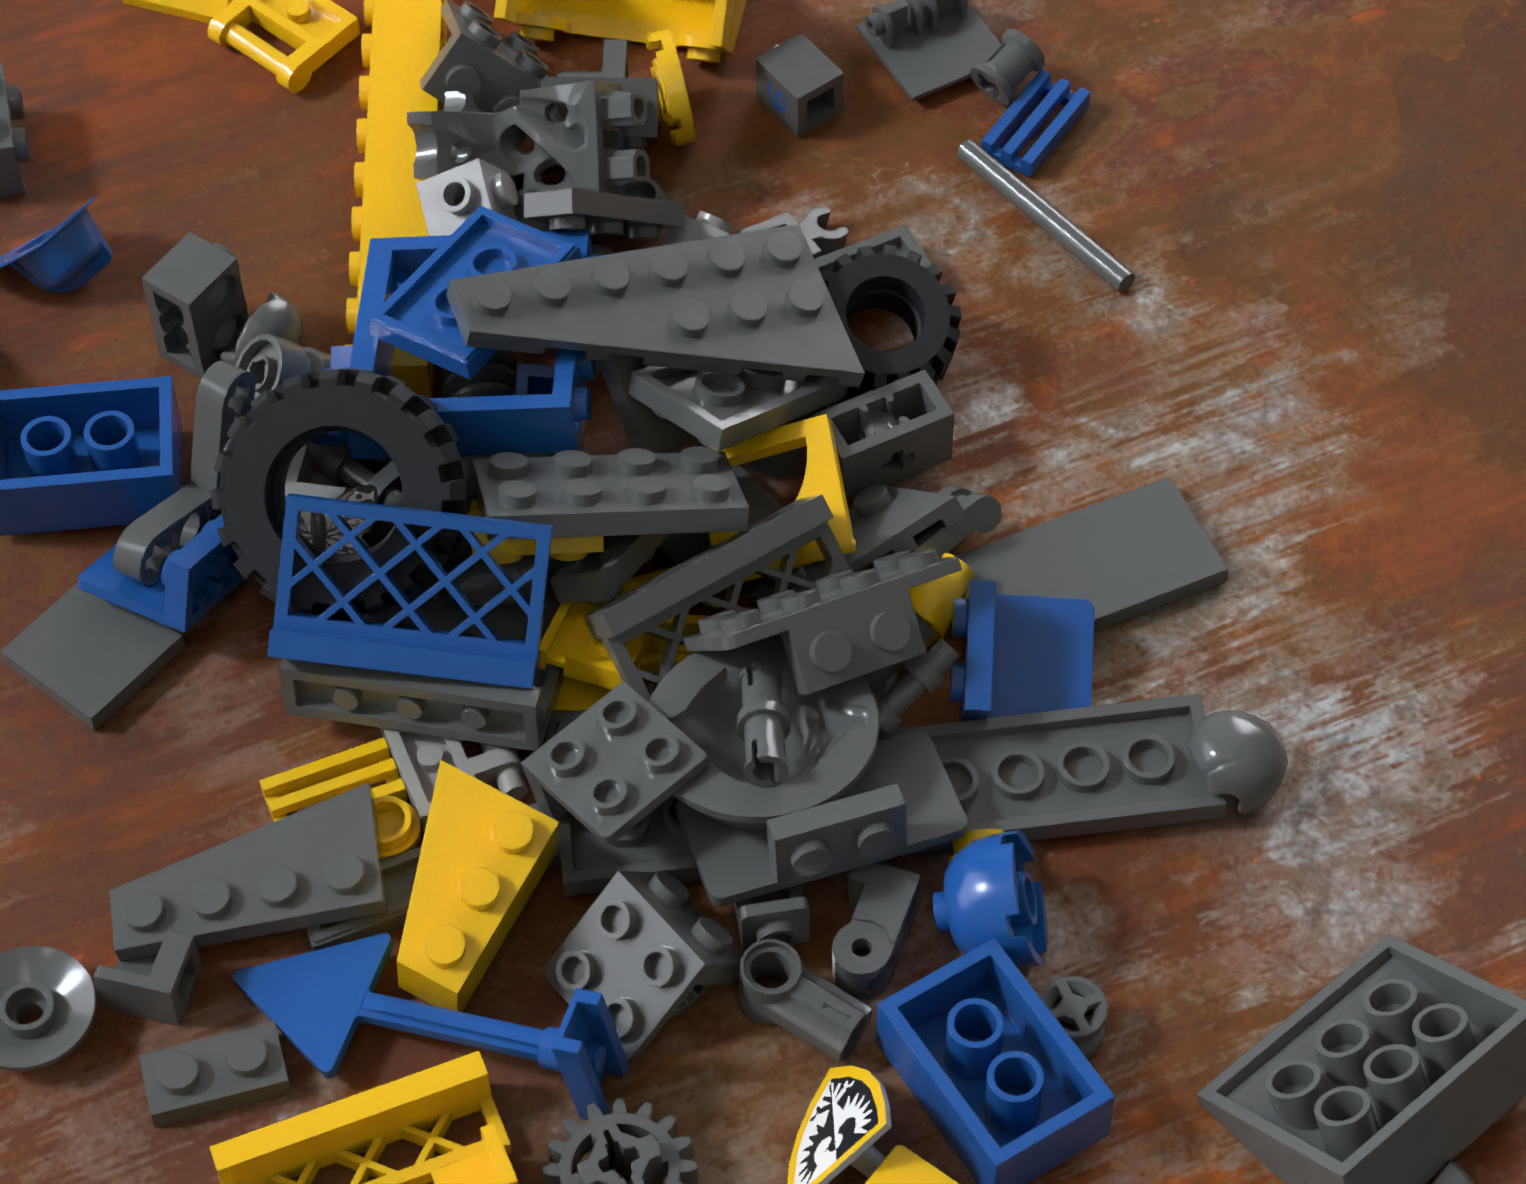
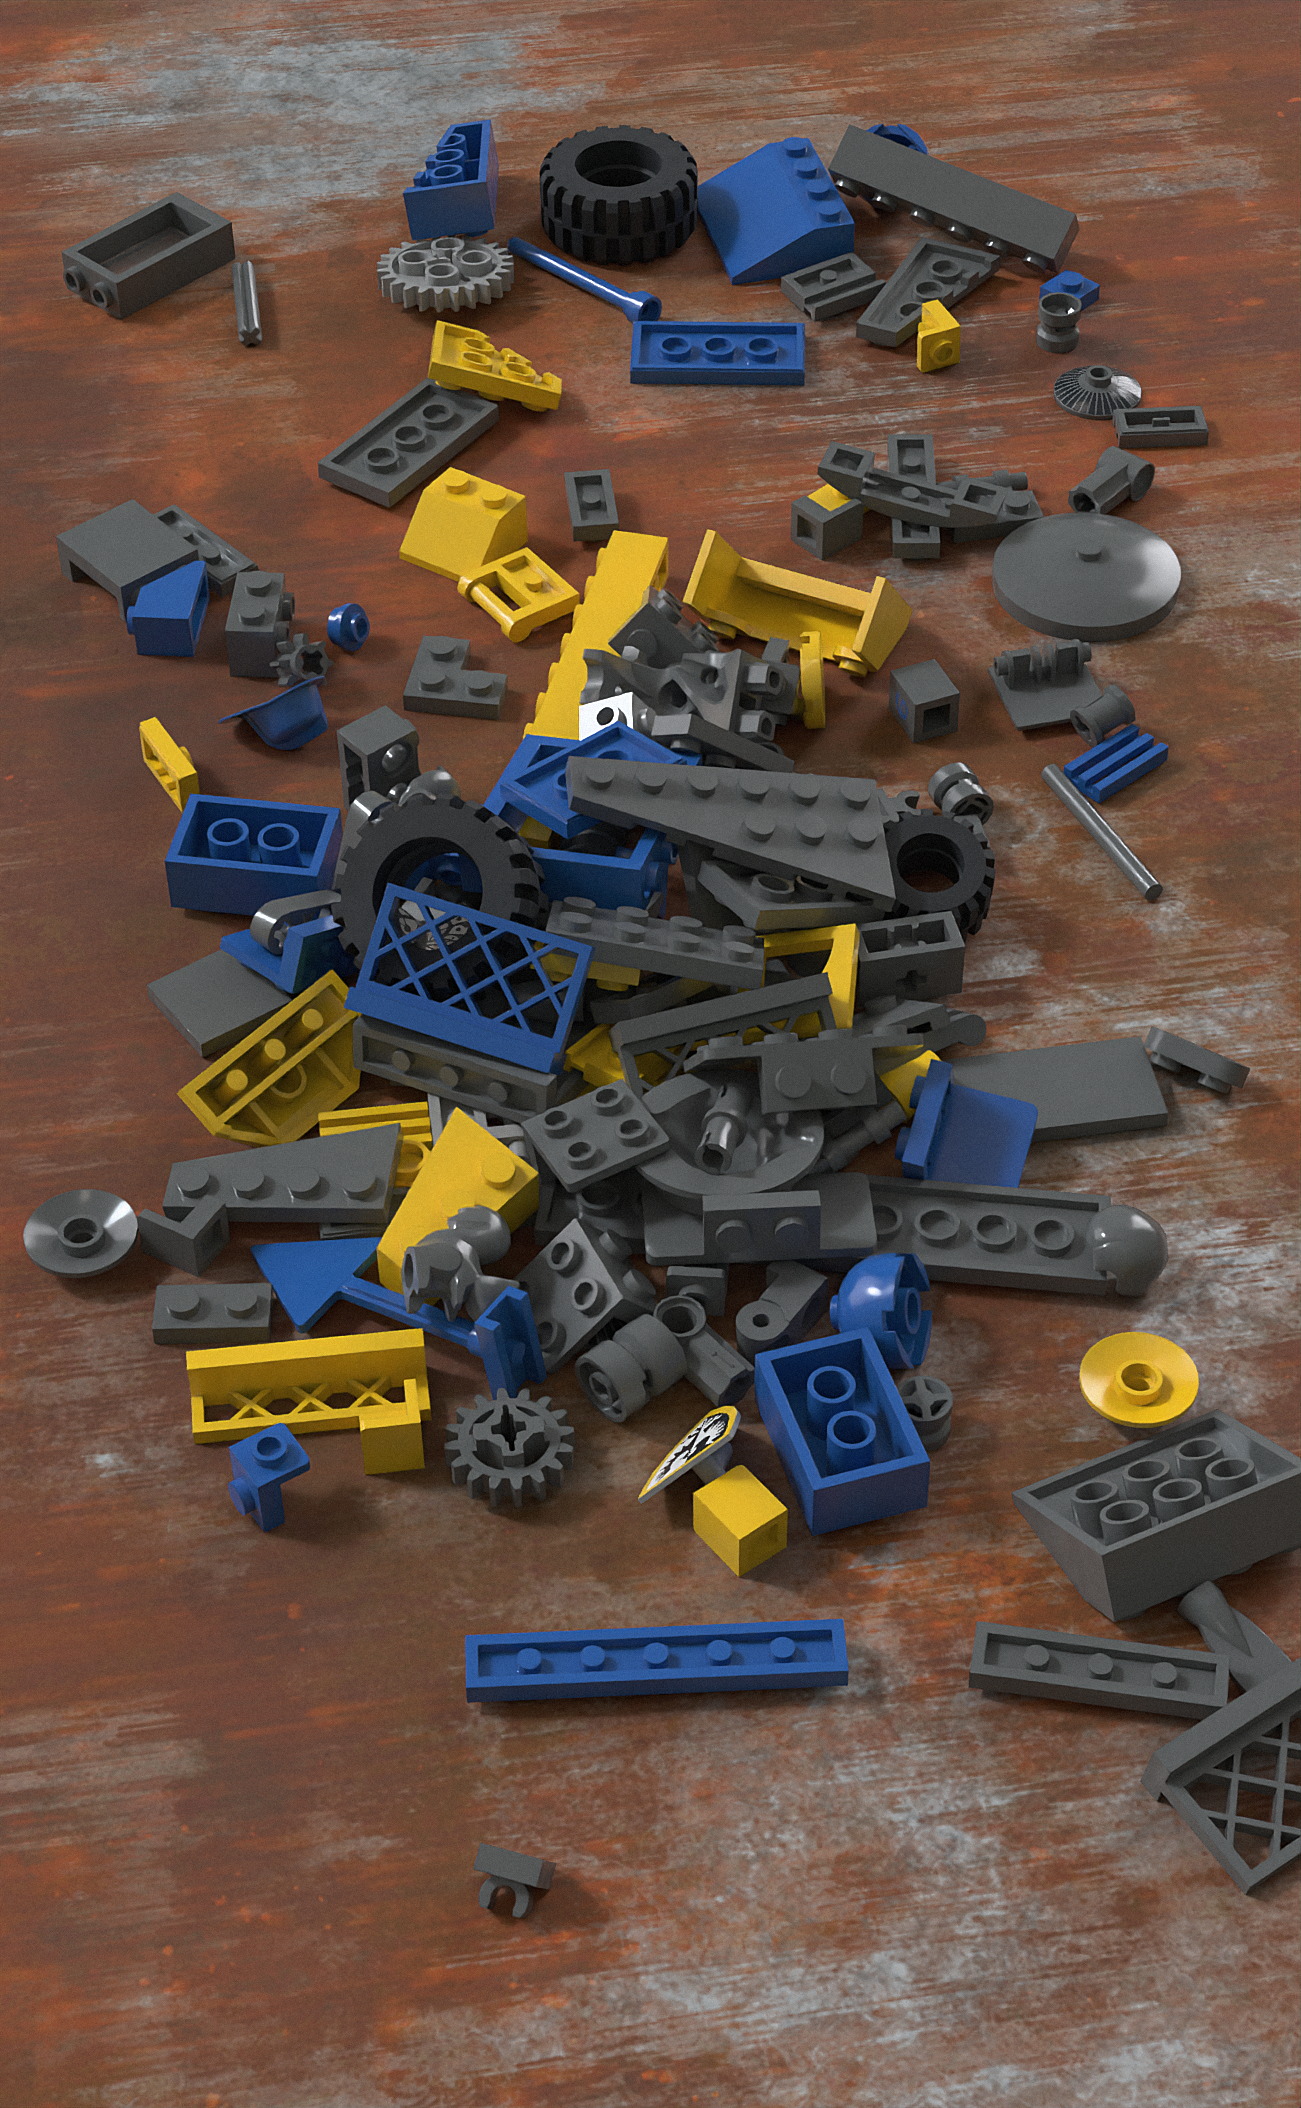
camera: 15 degrees right, 10 degrees down
none -> yellow wedge [177,969,362,1148]
none -> dark grey gear [270,633,334,687]
none -> blue plate [327,603,370,651]
none -> dark grey animal [401,1205,520,1322]
none -> dark grey plate [403,635,508,720]
none -> dark grey wheel [575,1314,687,1423]
none -> dark grey wheel [928,762,994,825]
none -> yellow dish [1079,1332,1199,1428]
none -> dark grey plate [1143,1026,1251,1094]

